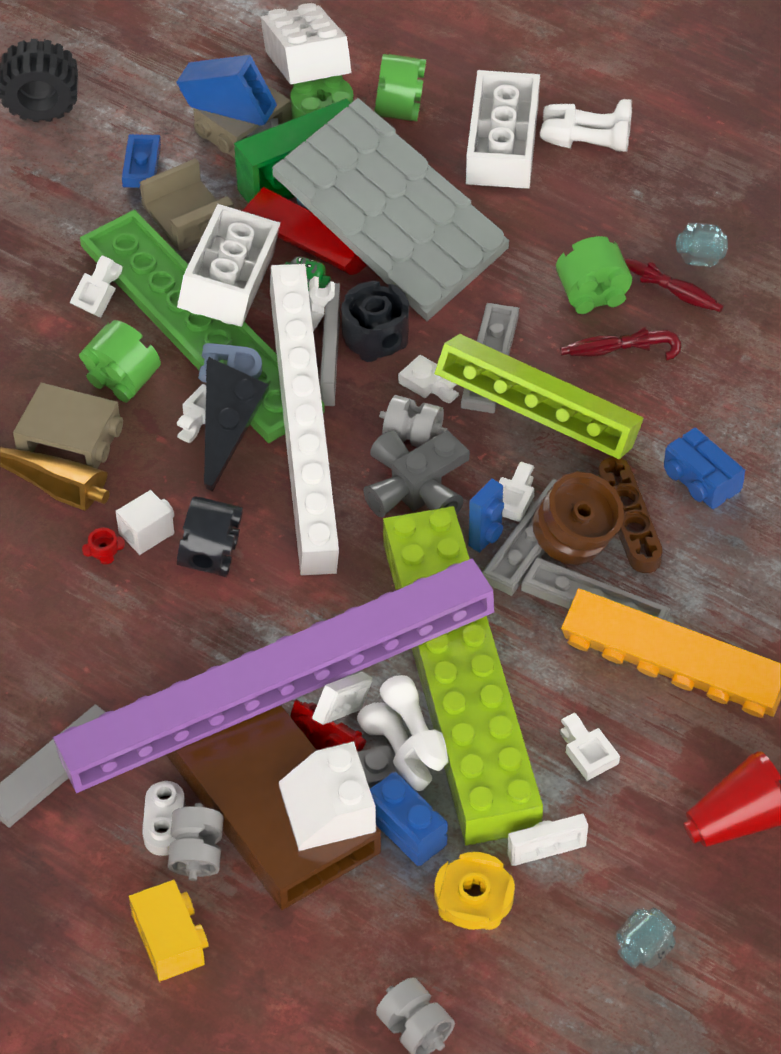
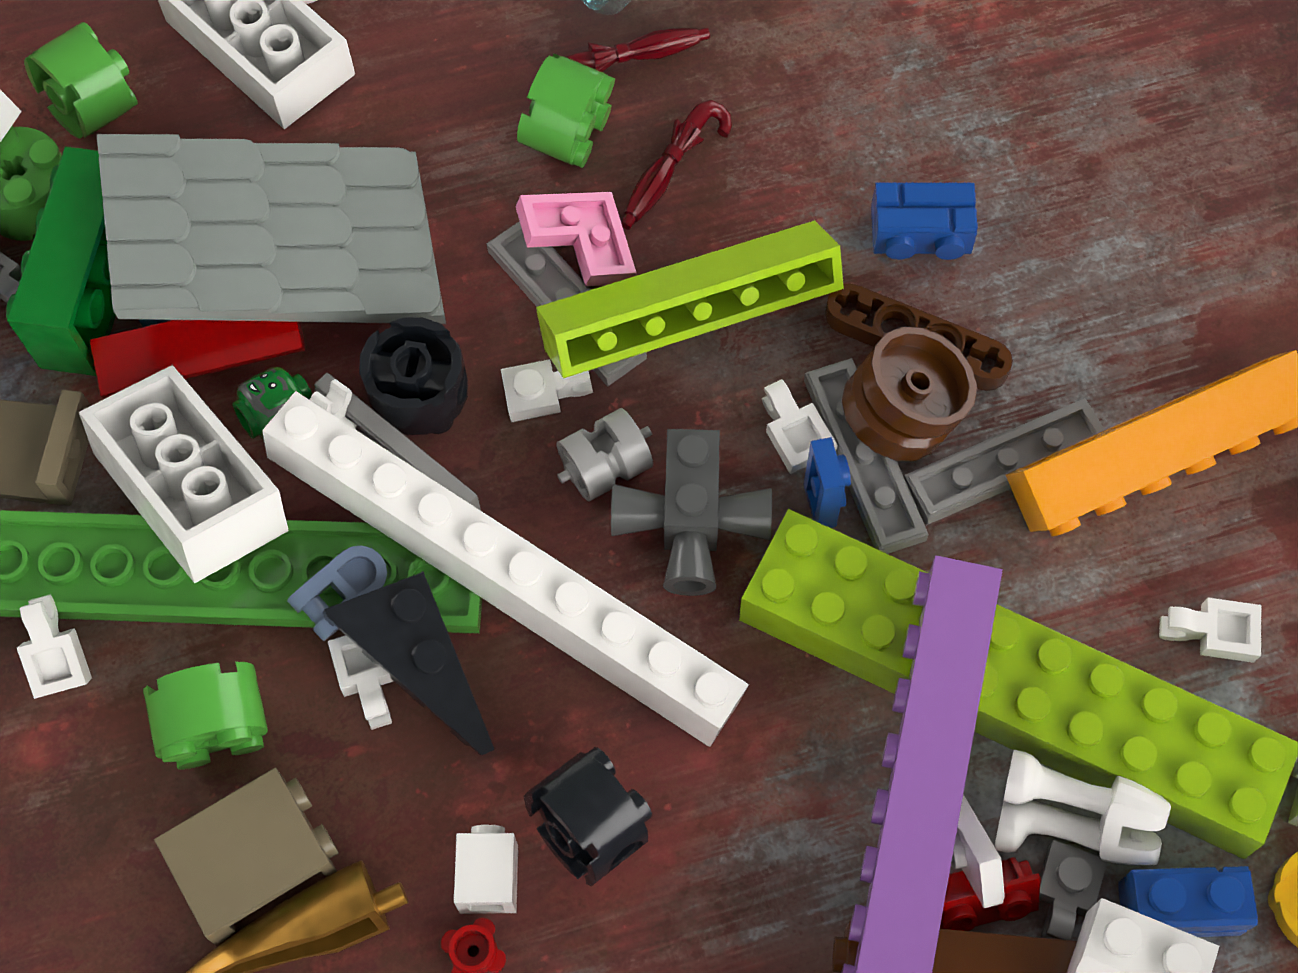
camera: 50 degrees left, 15 degrees up
none -> bright pink plate [516,192,636,287]

